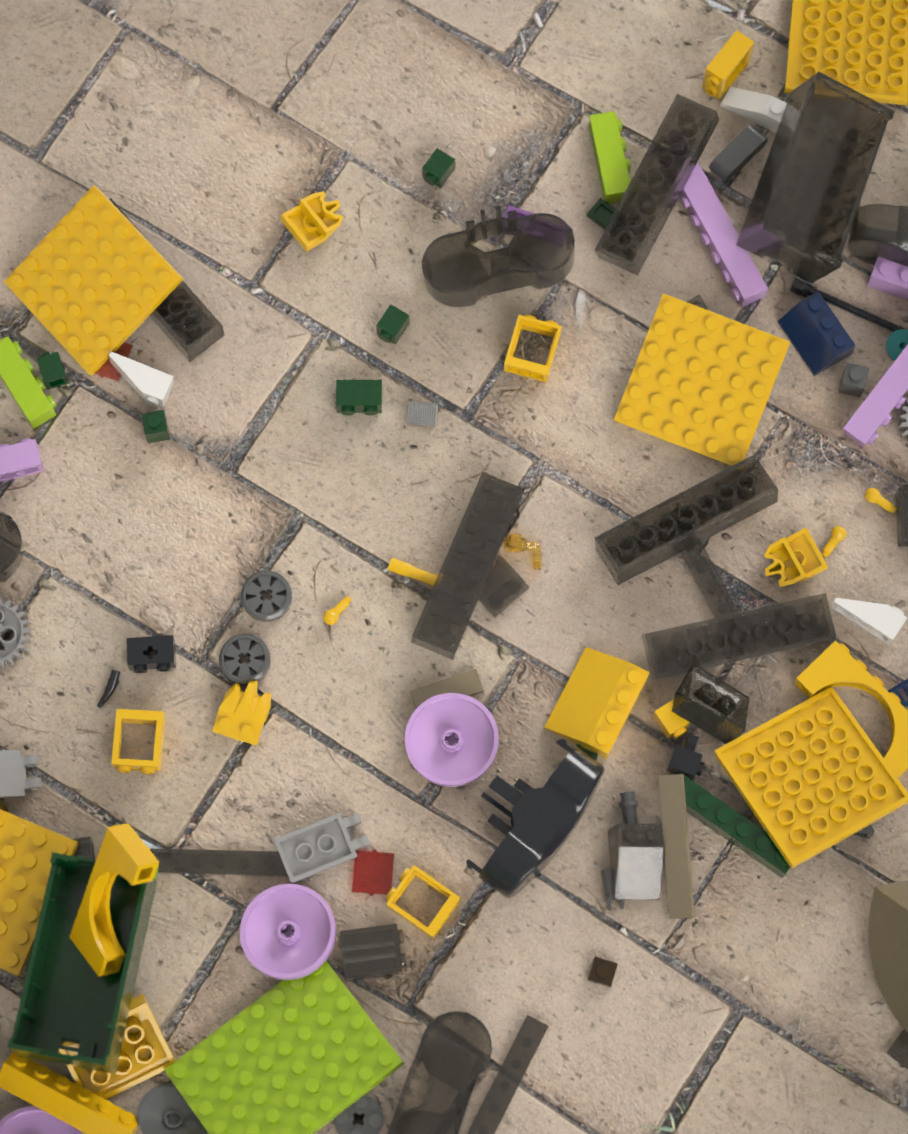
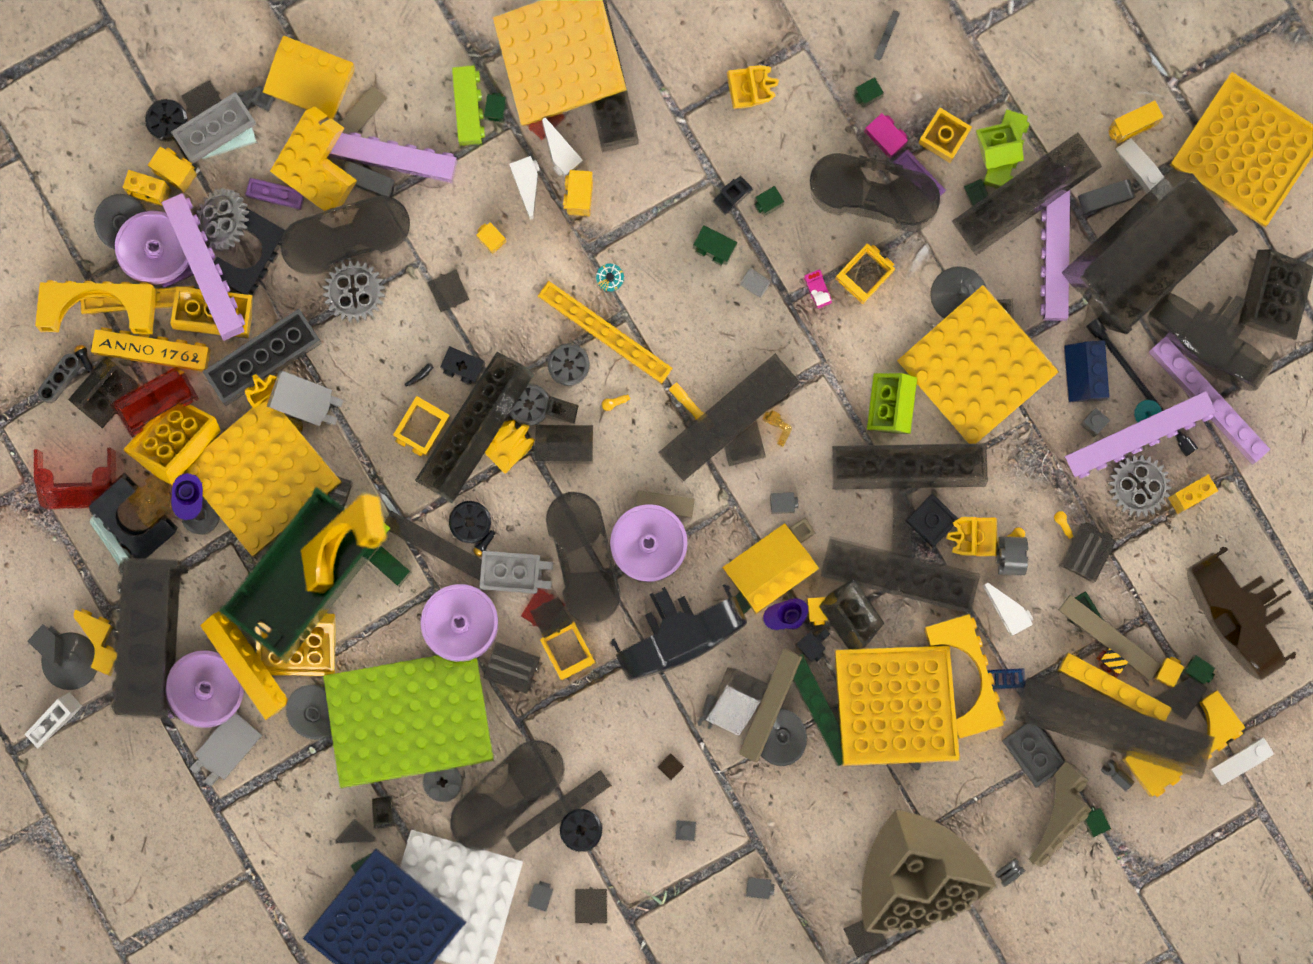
camera: 25 degrees right, 10 degrees up
dark green brick [141,410,170,444] -> none
dark grey pin [619,791,639,829] -> none
none -> dark green brick [369,546,411,587]
none -> clear smoke brick [415,352,534,504]
none -> clear smoke piece [427,270,469,312]
none -> black wheel [449,501,491,543]
none -> black piece [473,530,495,557]
none -> yellow brick [476,222,506,255]
none -> white slope [509,156,540,220]
none -> clear smoke piece [530,597,573,639]
none -> clear smoke slope [535,425,593,464]
none -> yellow tile [538,281,673,384]
none -> clear smoke slope [545,396,579,424]
none -> clear smoke piece [546,492,620,625]
none -> black wheel [560,809,602,852]
none -> yellow brick [563,170,593,216]
none -> teal piece [596,263,624,292]
none -> dark grey brick [675,820,696,841]
none -> black brick [713,175,753,215]
none -> dark grey brick [746,877,775,899]
none -> dark grey hat [761,708,807,766]
none -> dark purple piece [763,598,808,630]
none -> dark grey brick [770,492,798,514]
none -> dark tan tile [789,517,816,543]
none -> dark pink leg [803,269,832,309]
none -> dark pink brick [864,113,908,159]
none -> lime slope [867,373,917,434]
none -> dark grey tile [874,10,900,61]
none -> black tile [905,493,959,548]
none -> yellow brick [918,108,972,163]
none -> dark grey hat [930,266,986,319]
none -> lime slope [976,122,1024,169]
none -> dark grey brick [996,536,1028,576]

